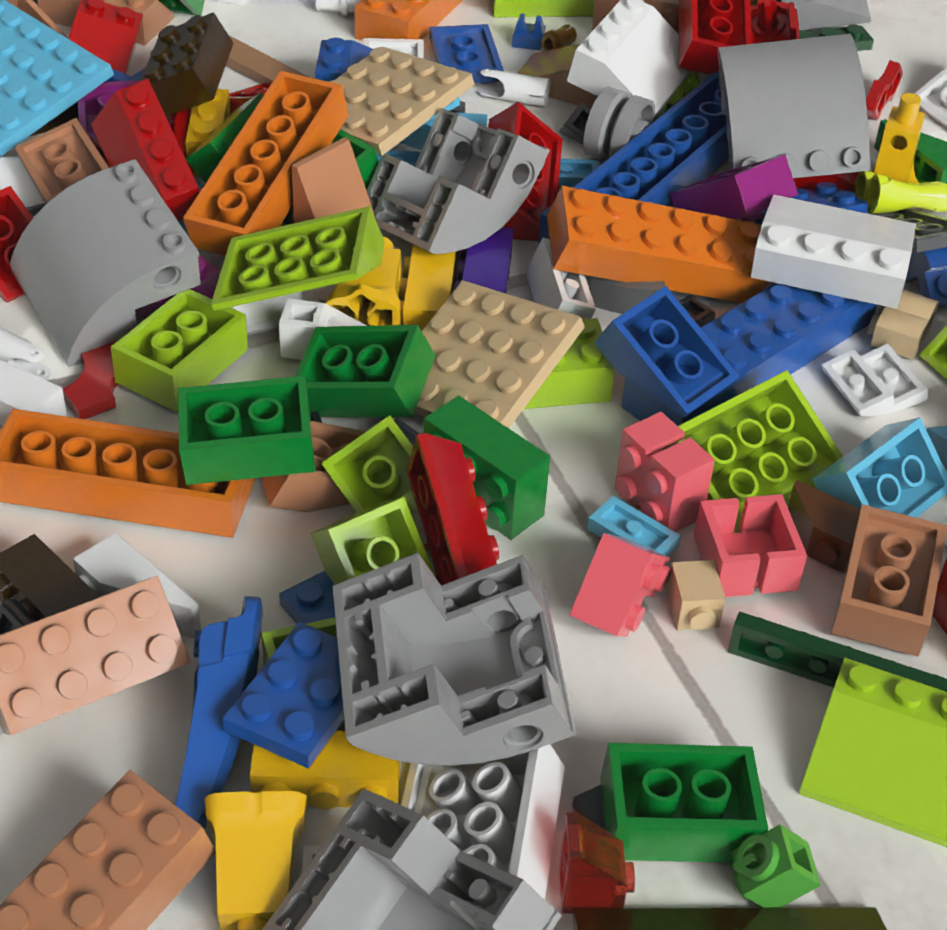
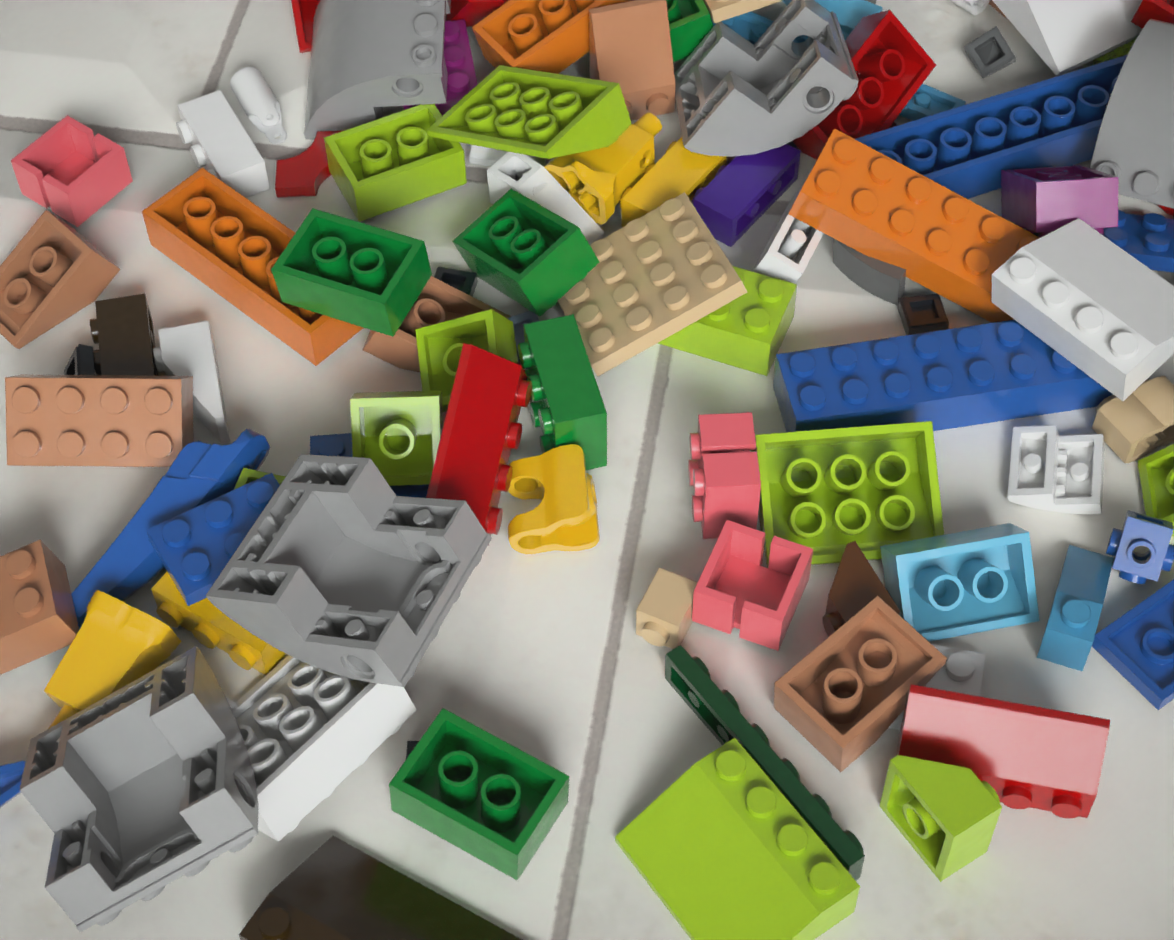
camera: 35 degrees right, 10 degrees up
clear red slope [559,812,635,914] -> none
coral brick [569,533,671,637] -> none
light grey wheel [583,86,655,161] -> none
medium azure plate [587,496,681,557] -> none
blue slope [594,286,740,418] -> none
bright green brick [731,824,821,908] -> none
none -> yellow piece [508,444,600,554]

